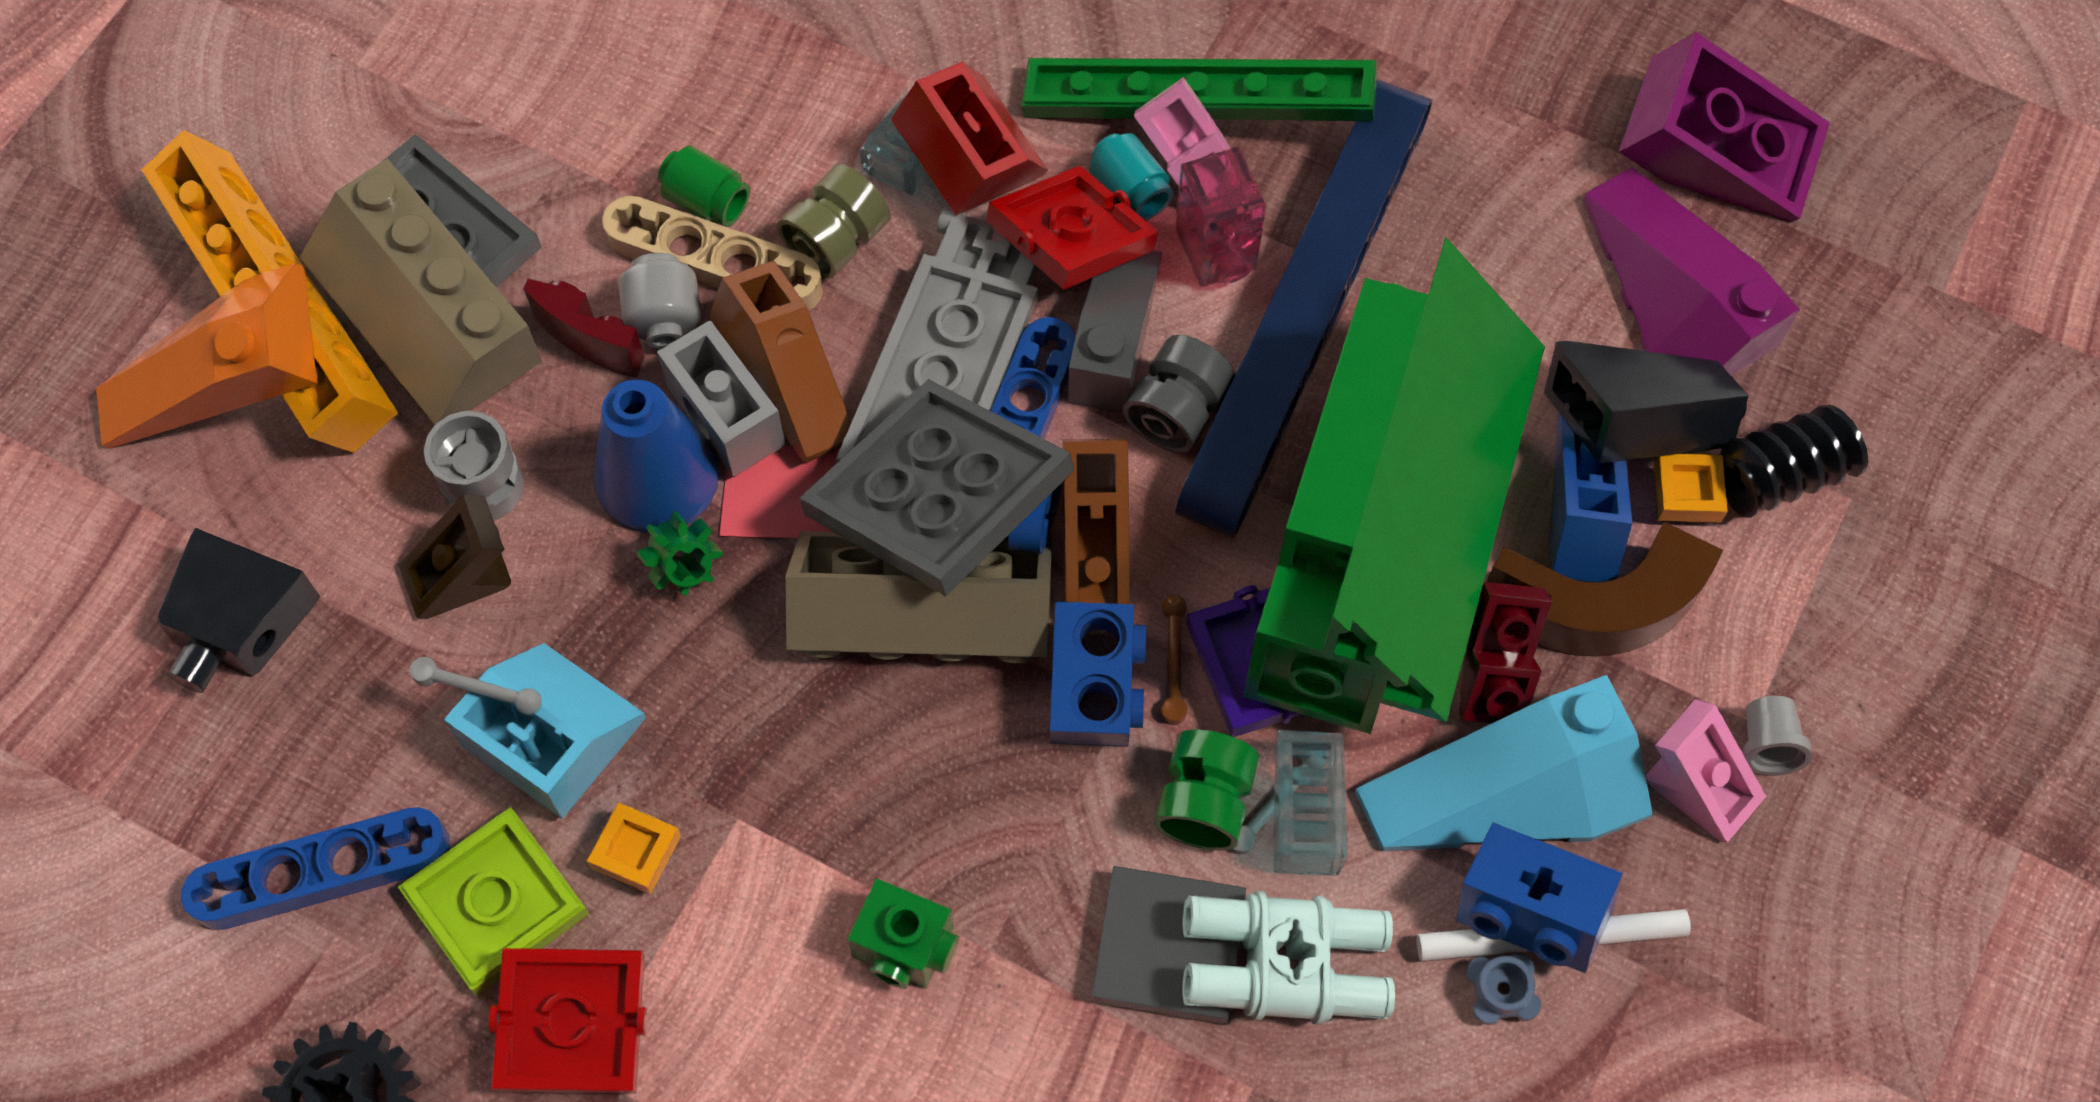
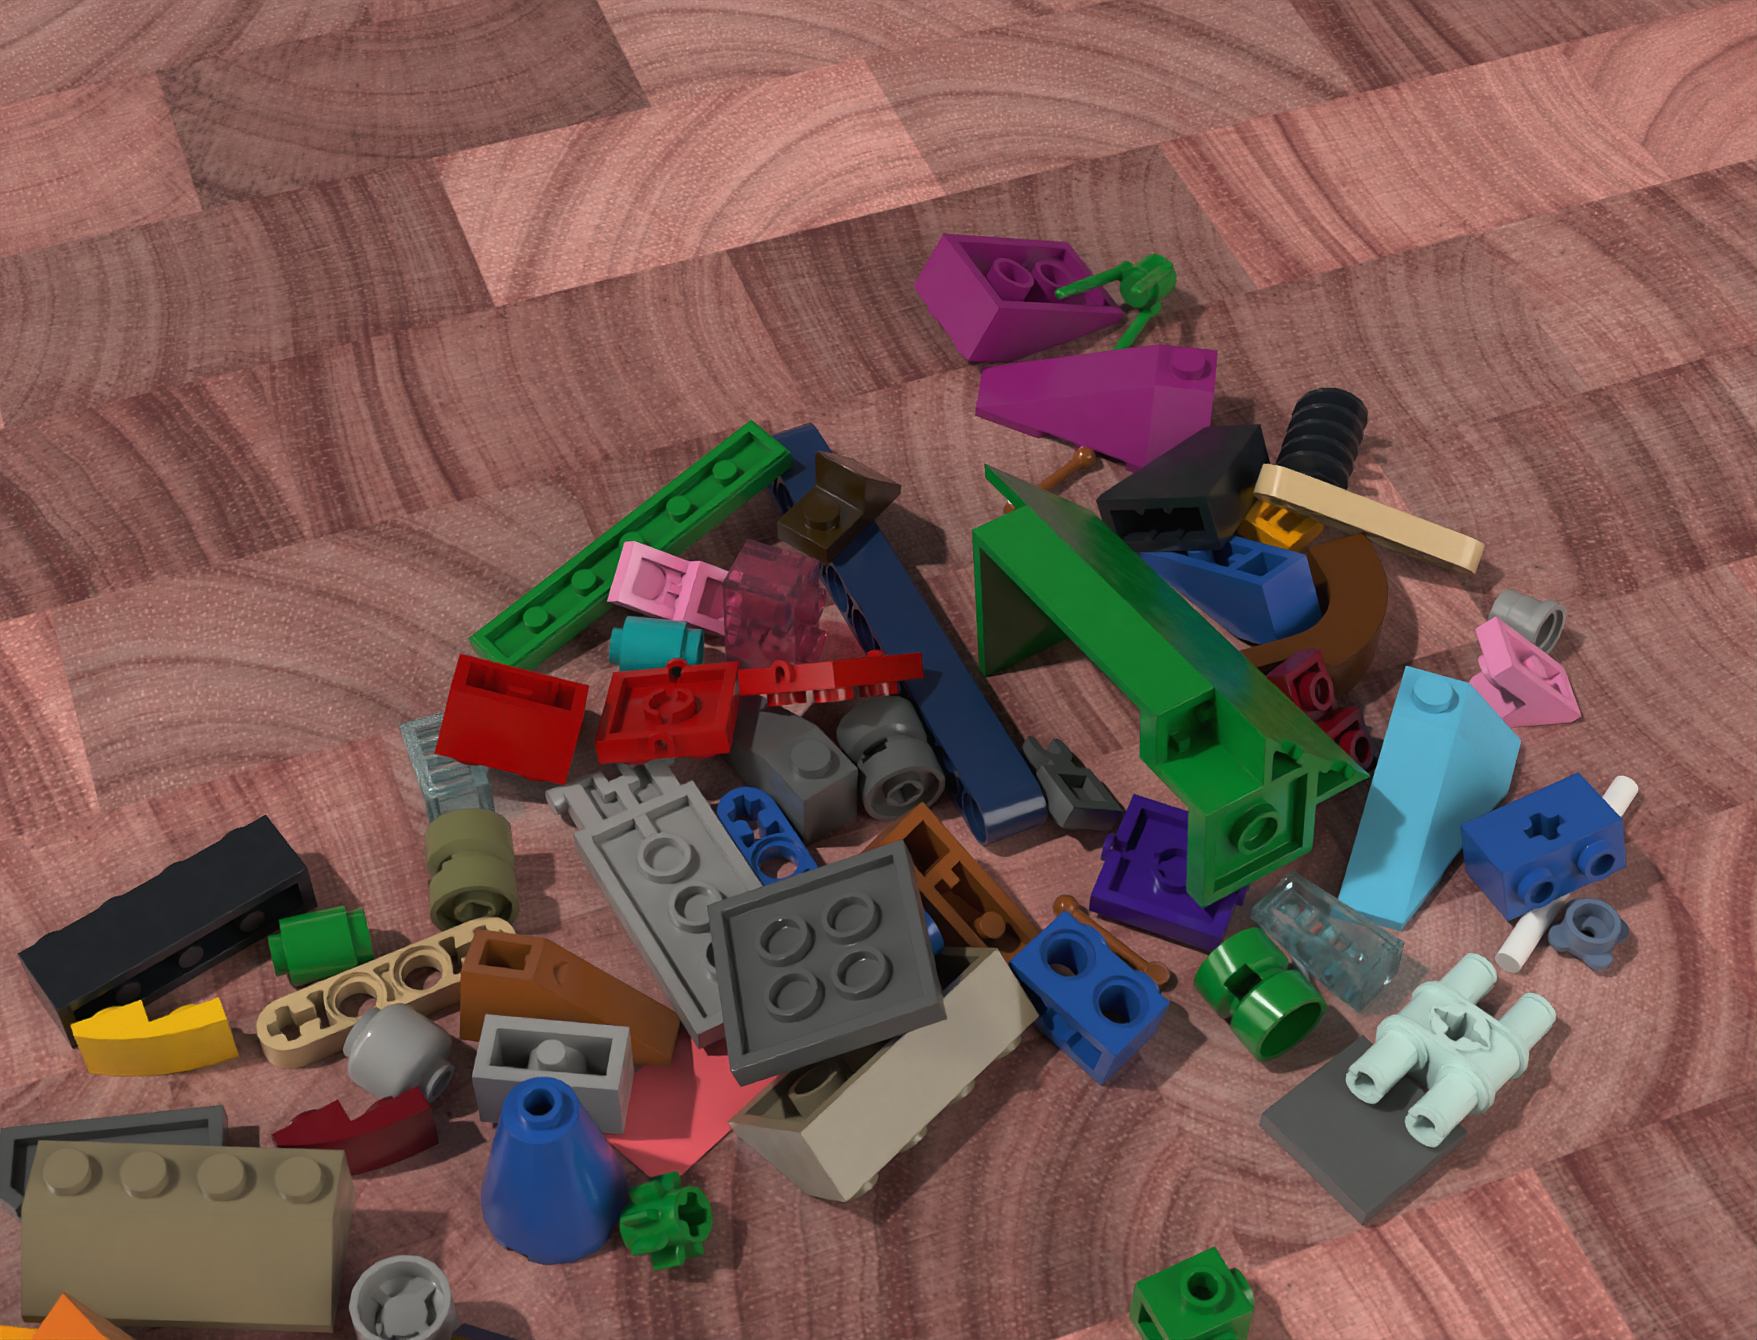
camera: 50 degrees left, 15 degrees down
none -> black brick [17,815,318,1049]
none -> yellow slope [71,997,239,1077]
none -> red plate [738,649,924,706]
none -> dark brown slope [777,451,901,566]
none -> dark orange hinge [1003,446,1096,514]
none -> dark grey plate [1019,736,1123,831]
none -> green plant [1054,253,1177,350]
none -> tan beam [1253,464,1485,576]

